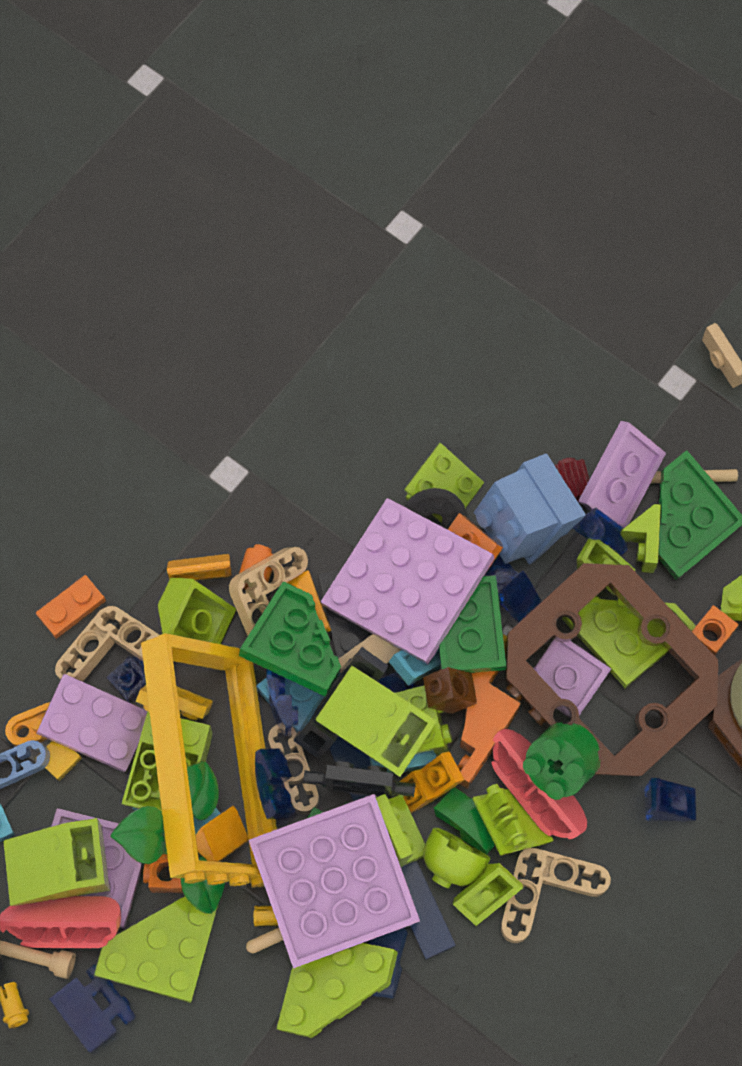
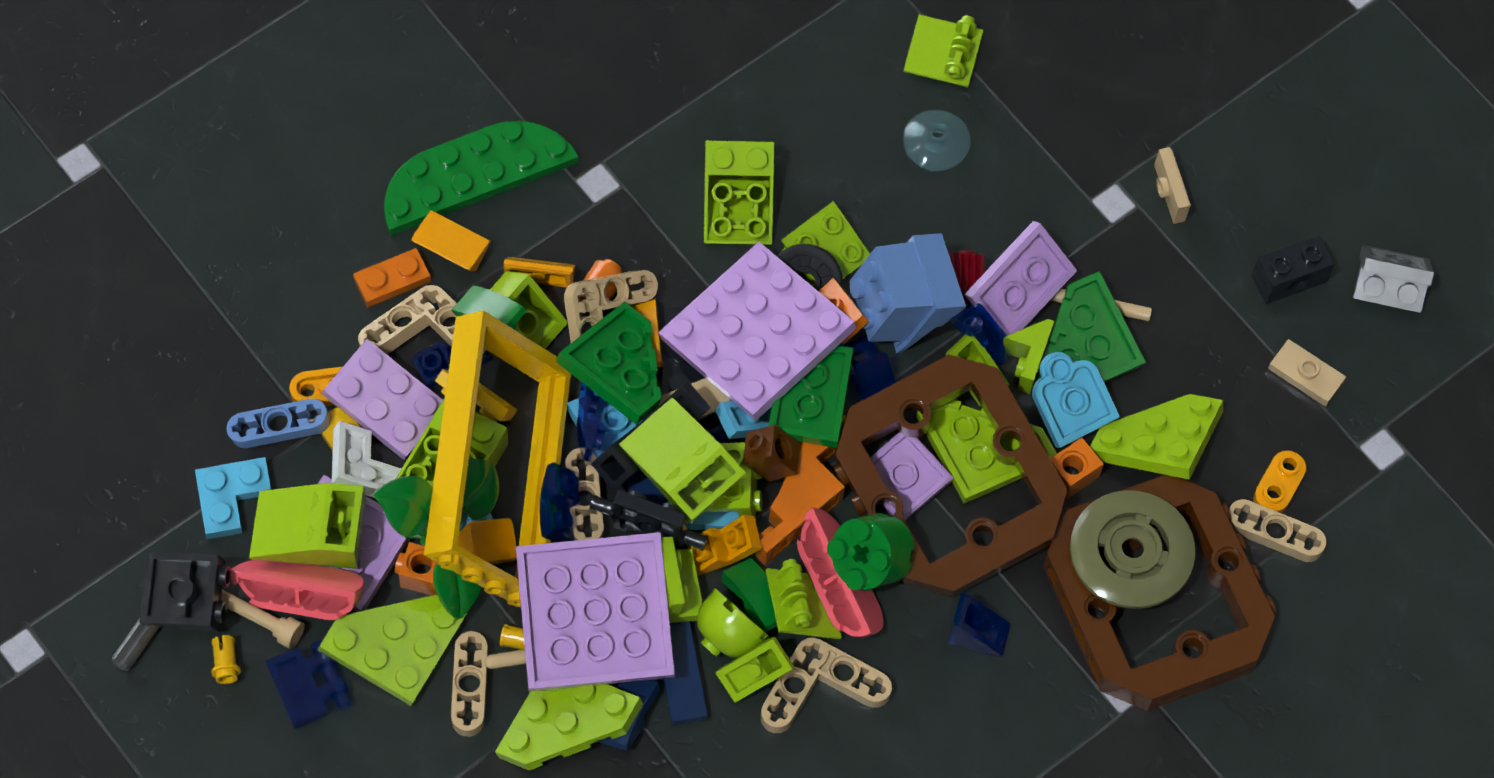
camera: 10 degrees right, 5 degrees down
none -> white plate [332,421,401,498]
none -> green plate [384,121,578,236]
none -> light orange slope [411,210,491,272]
none -> slope [451,285,526,329]
none -> tan beam [451,631,488,737]
none -> lime slope [704,141,774,245]
none -> lime hinge [903,15,983,87]
none -> clear light blue dish [903,110,971,171]
none -> medium azure plate [1032,352,1120,448]

